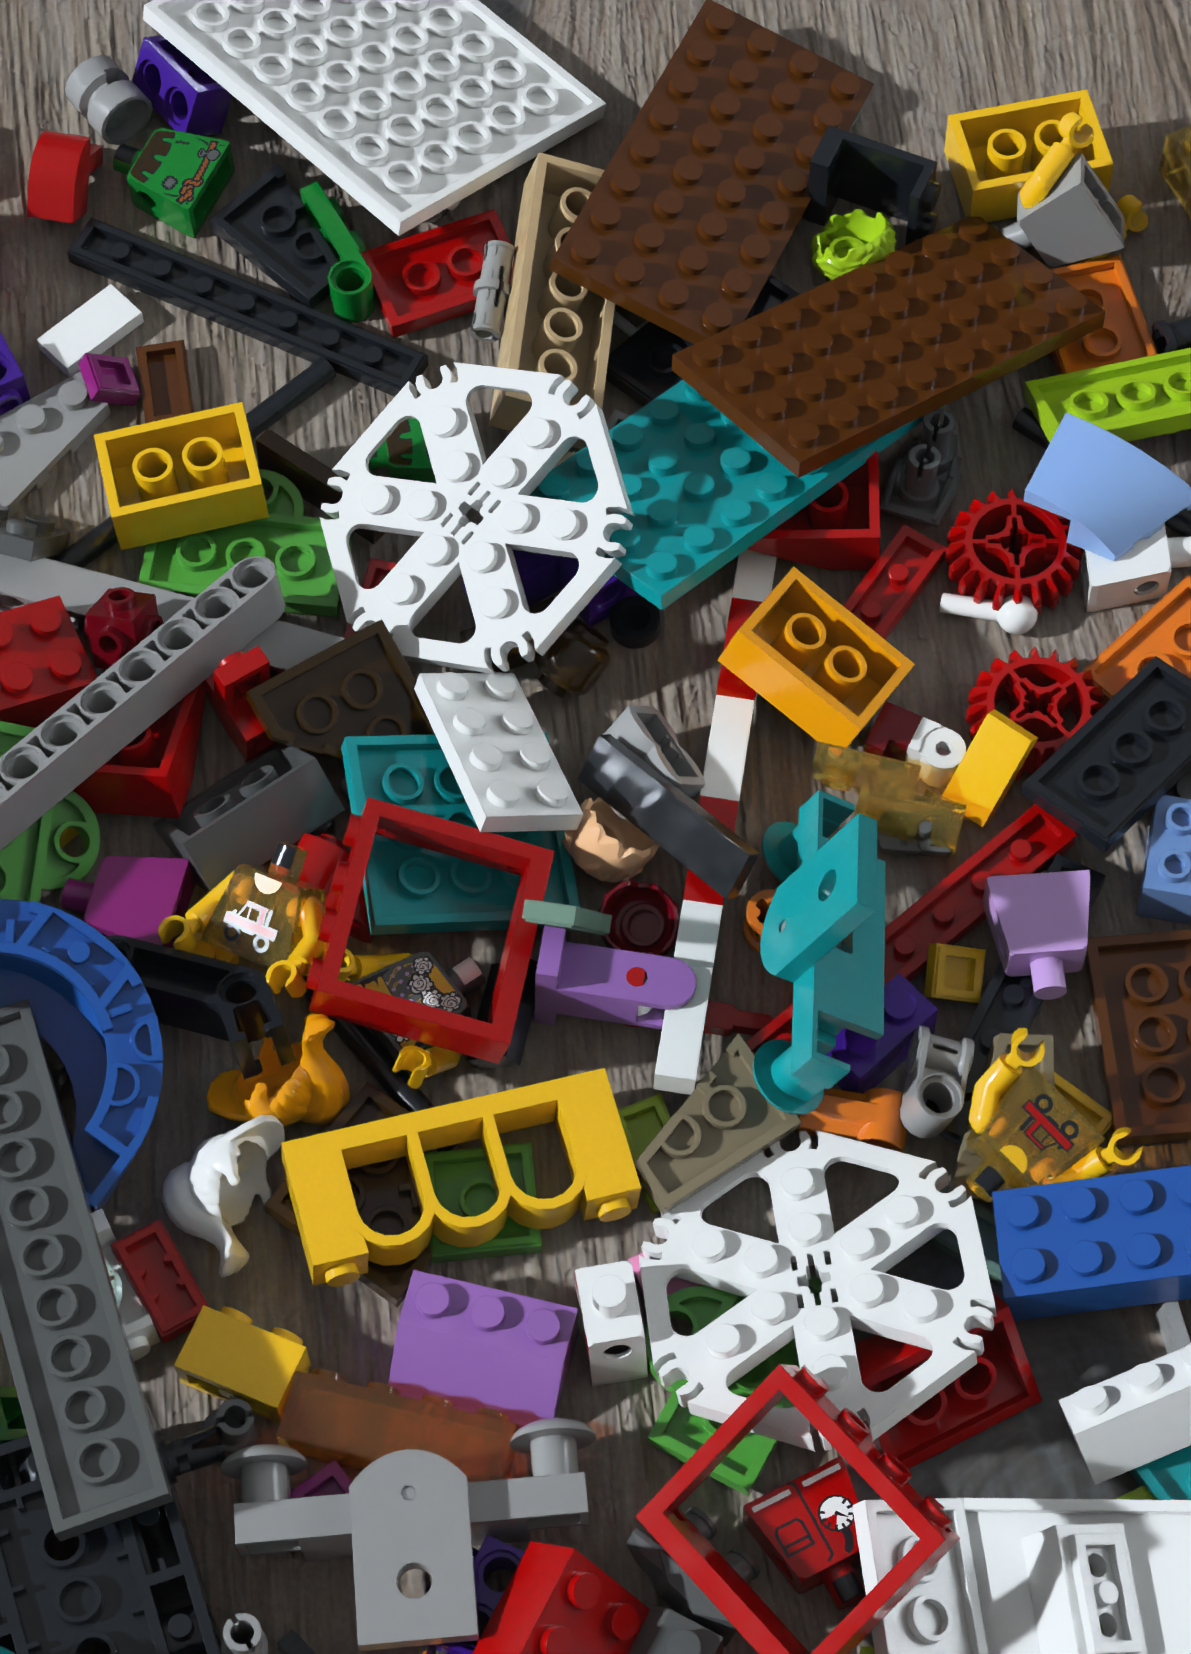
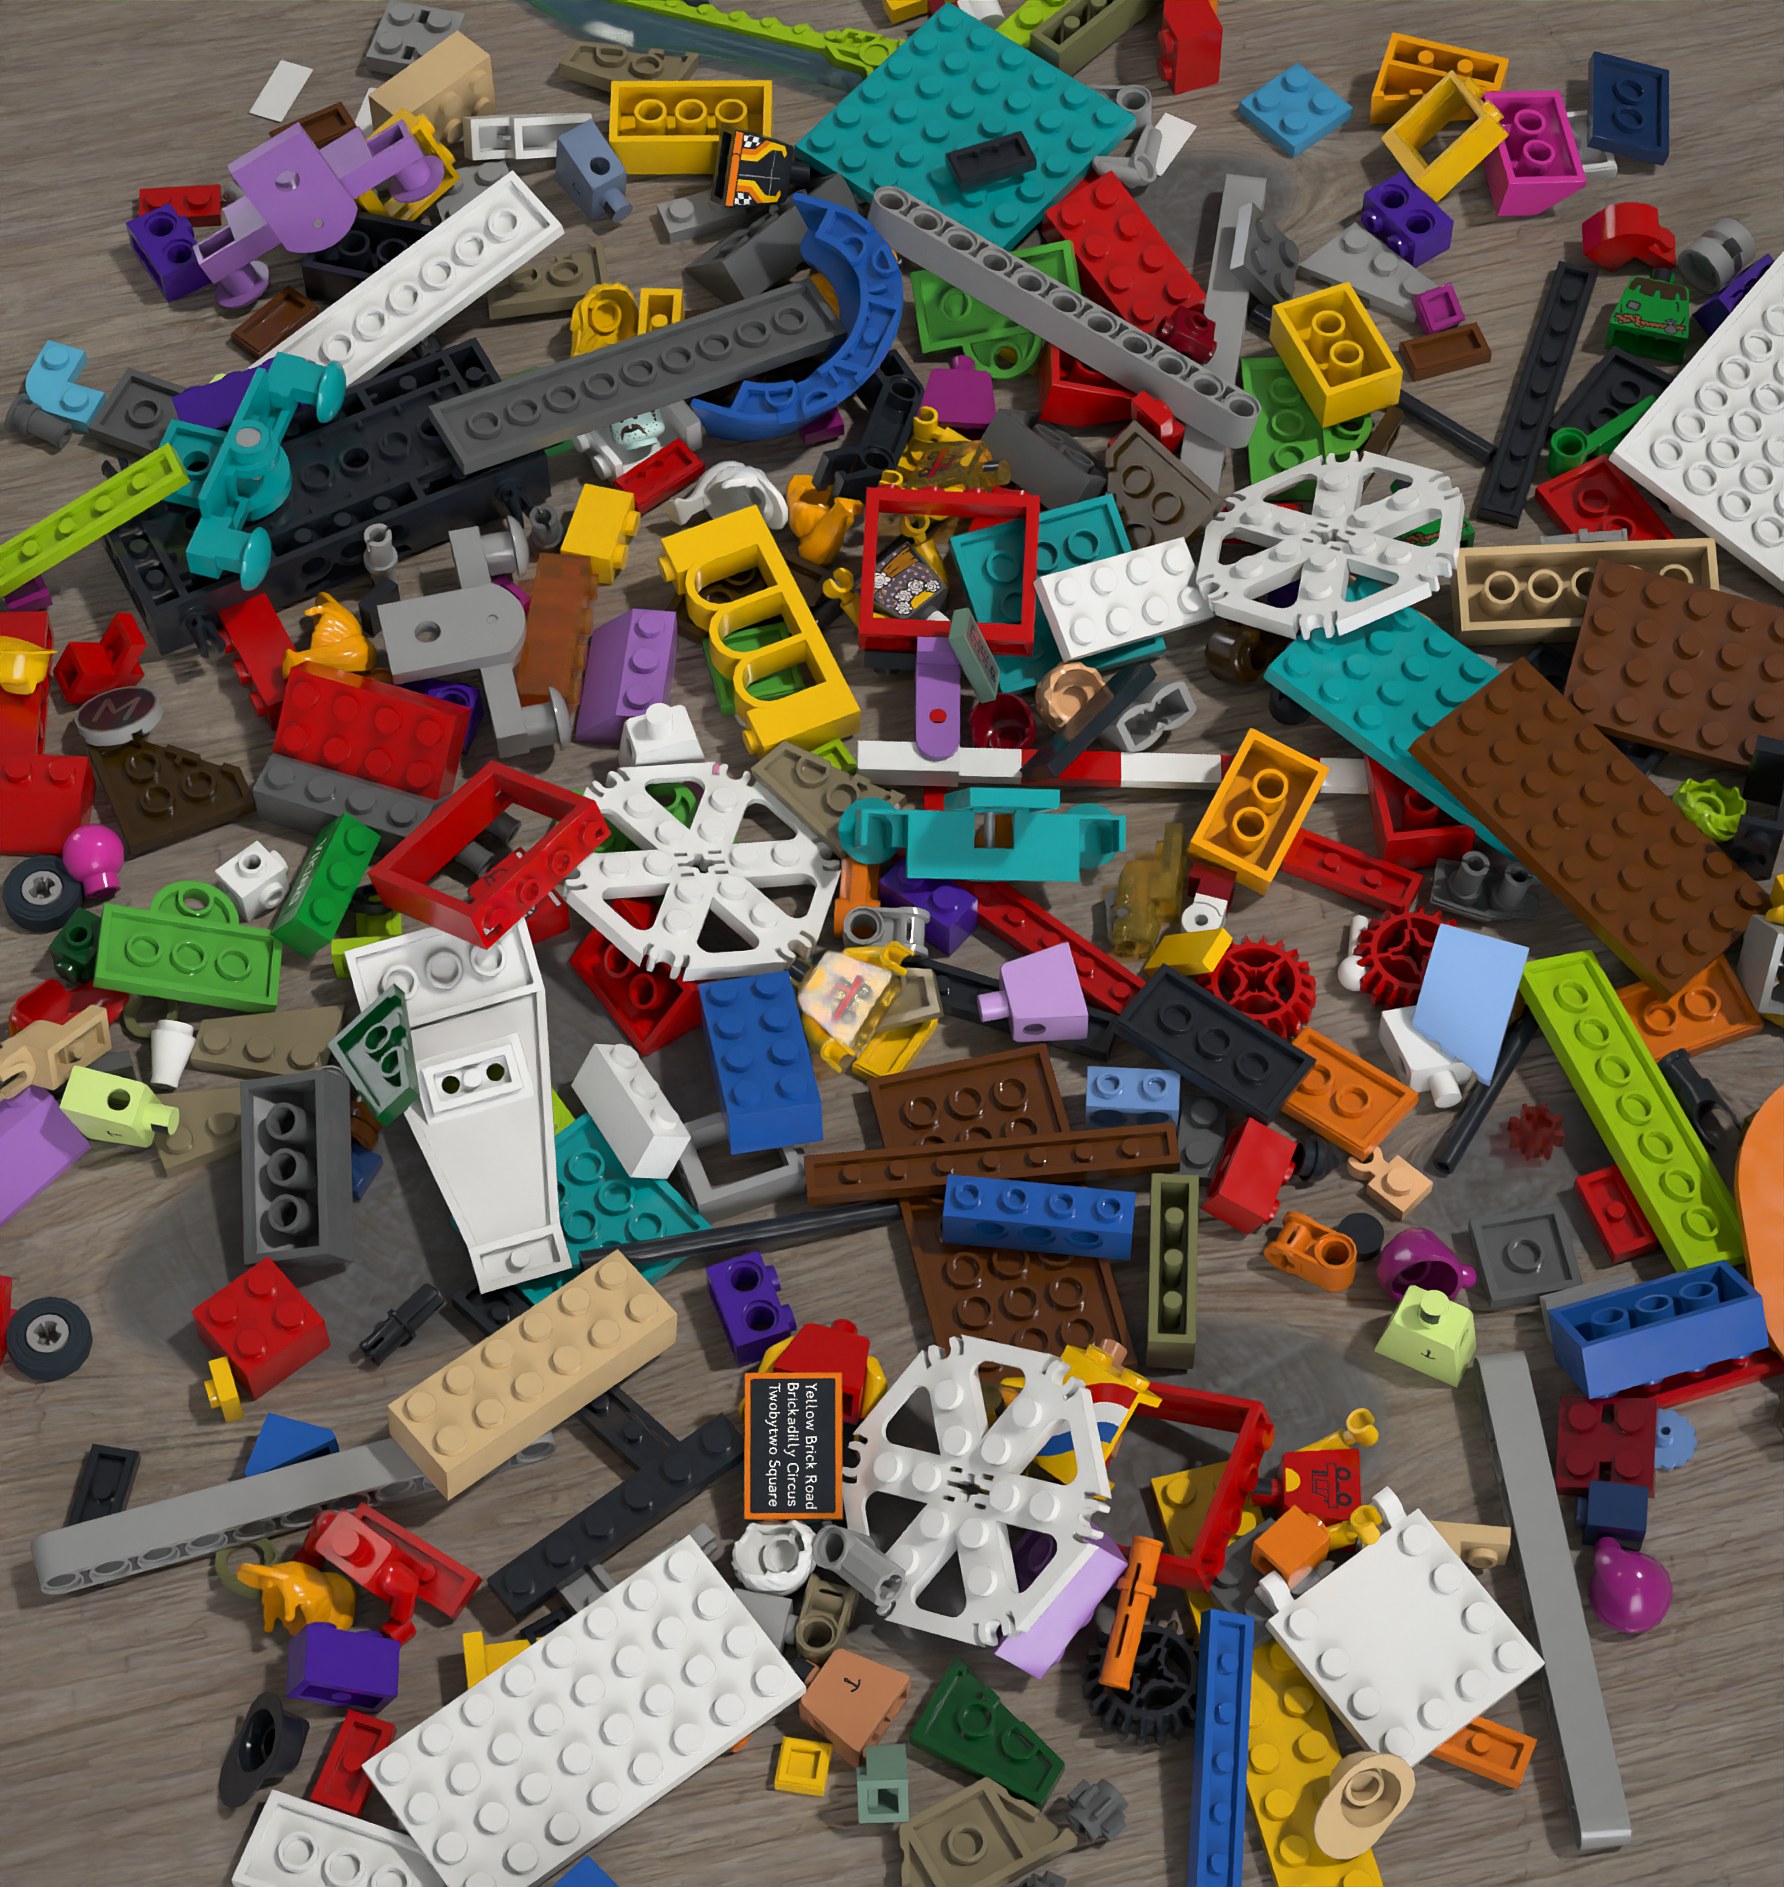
camera: 80 degrees right, 5 degrees down
white tile [36,284,144,377] -> none
yellow tile [924,943,986,1003] -> none

